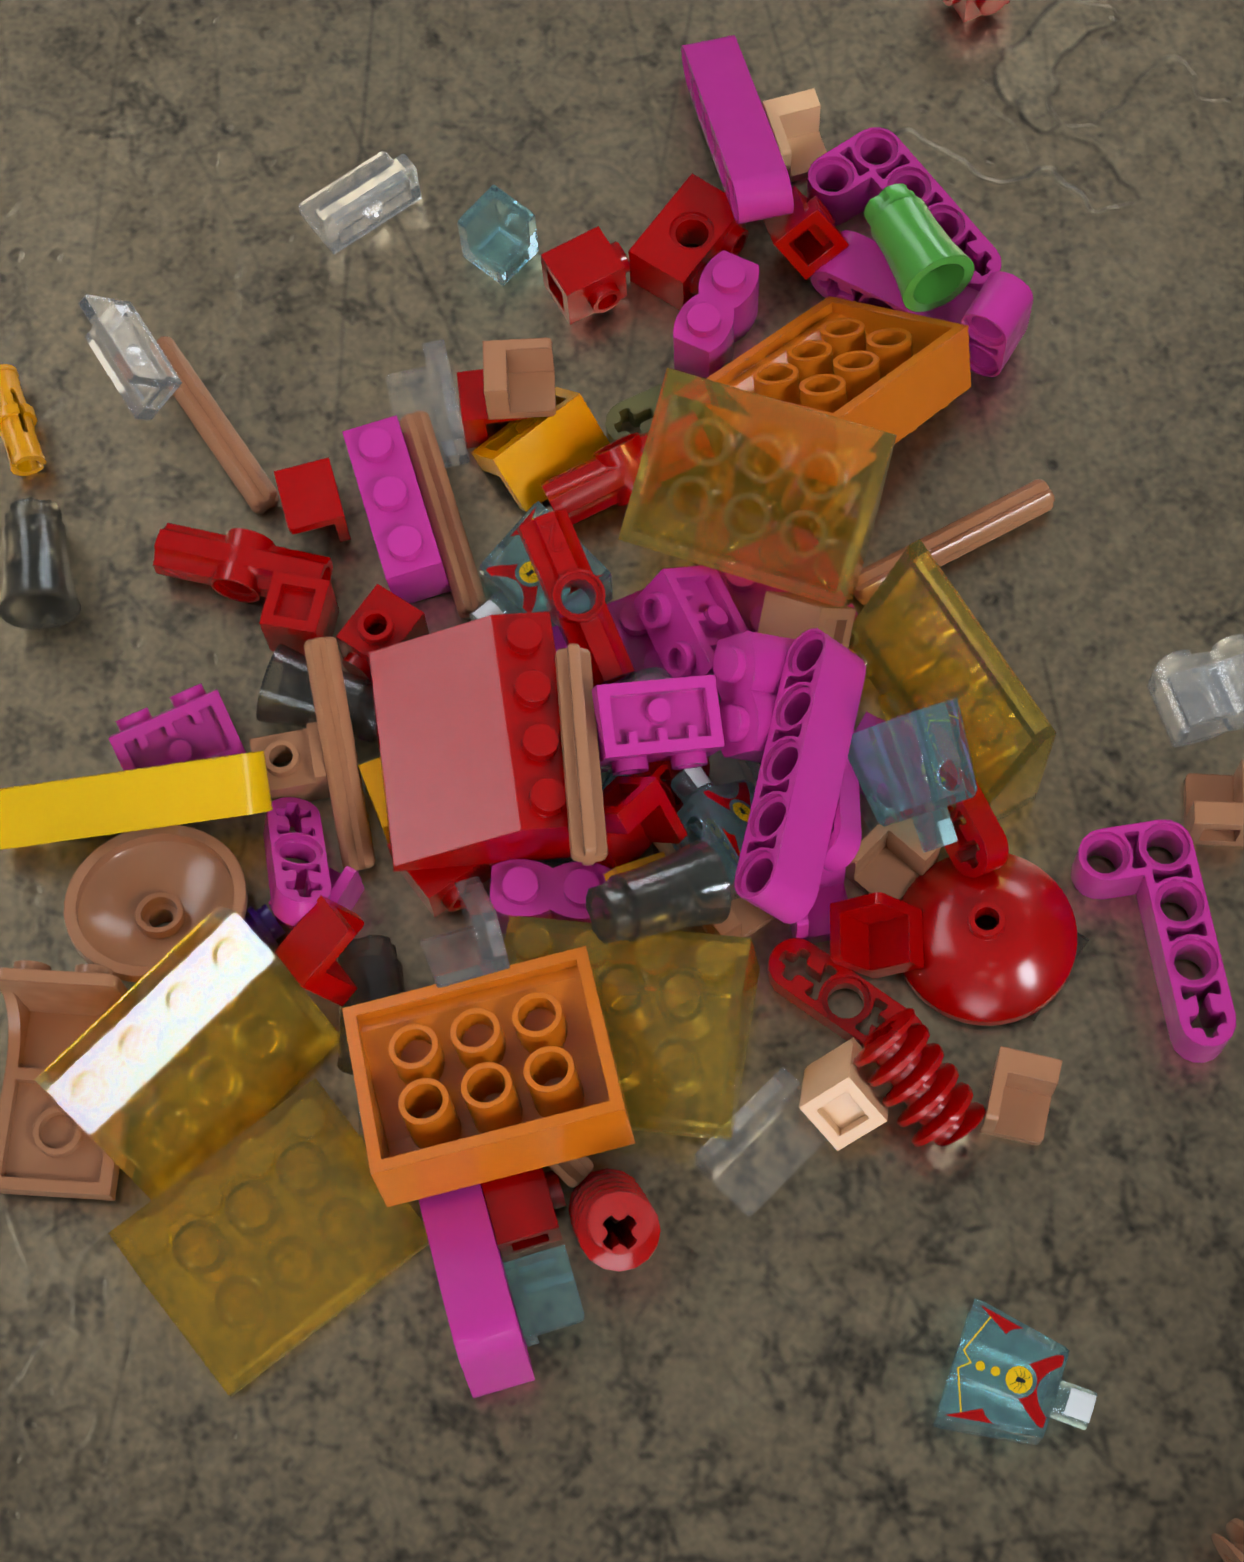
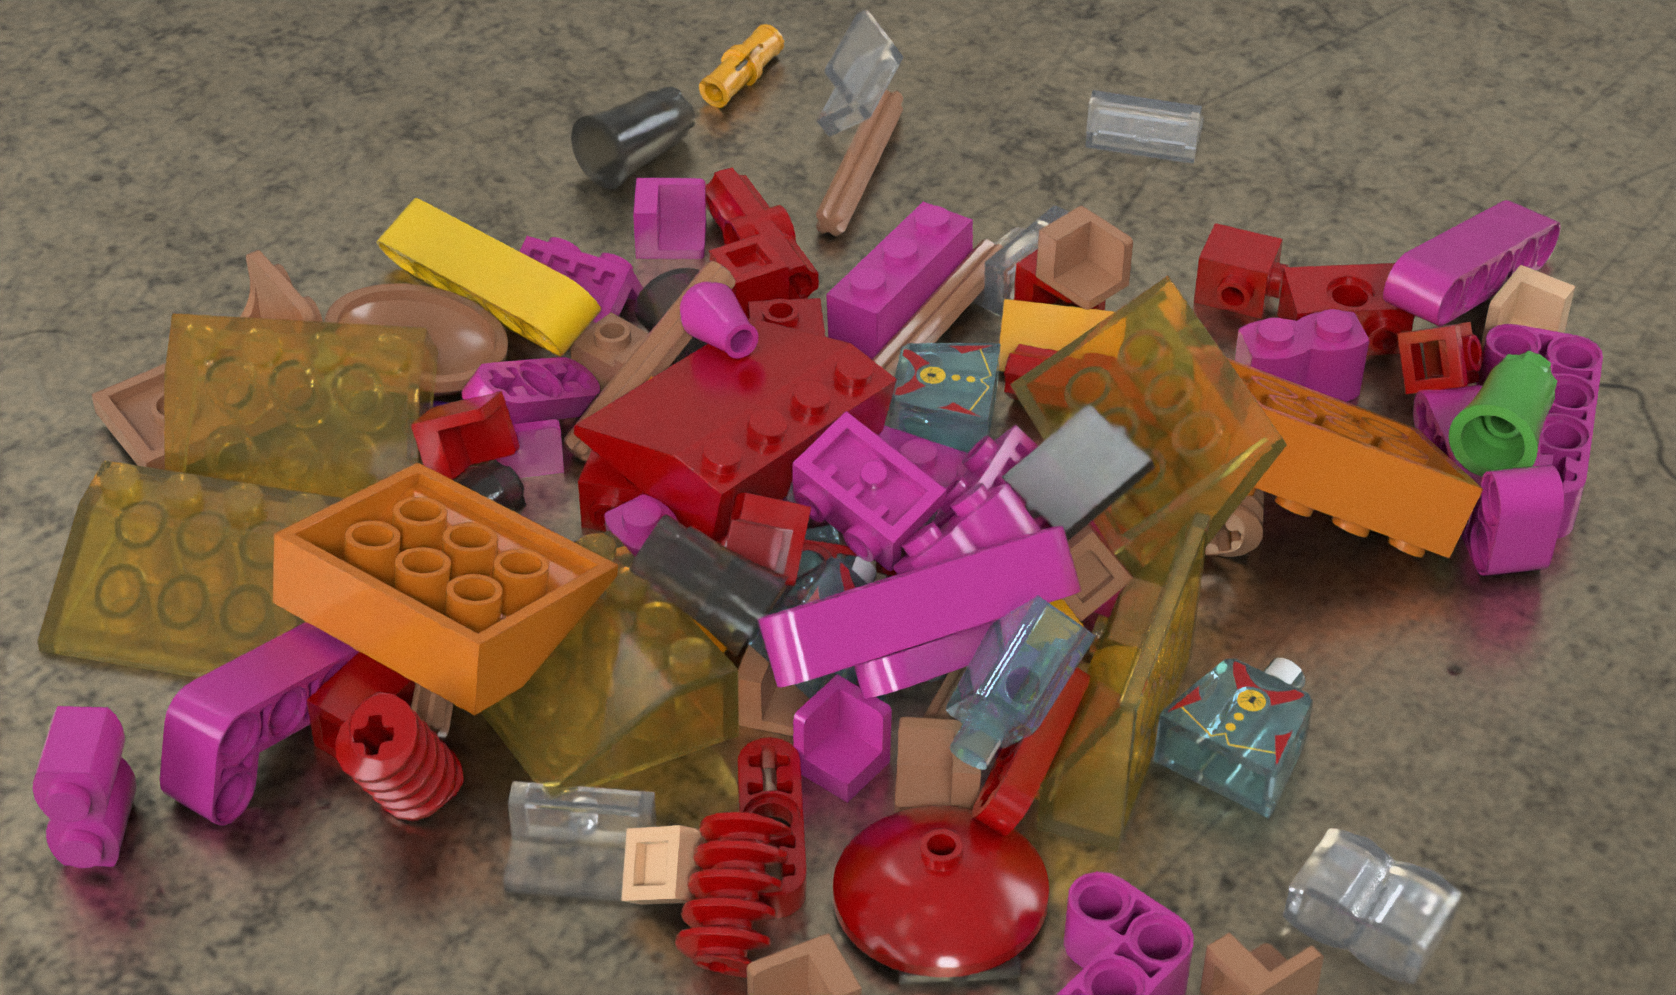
camera: 45 degrees right, 25 degrees down
red panel [274,457,351,542] -> none
clear panel [420,876,510,988] -> none
clear light blue panel [458,184,539,286] -> none
clear light blue panel [503,1244,585,1347] -> none
red piece [517,508,635,687] -> none
nougat axle [555,643,608,866] -> none
red panel [830,892,924,979] -> none
nougat axle [849,479,1055,605] -> none
none -> dark pink brick [33,706,137,868]
none -> dark pink panel [633,178,707,259]
none -> dark pink cone [680,282,758,358]
none -> clear smoke piece [1002,404,1155,541]
none -> clear light blue torso [1154,658,1313,818]

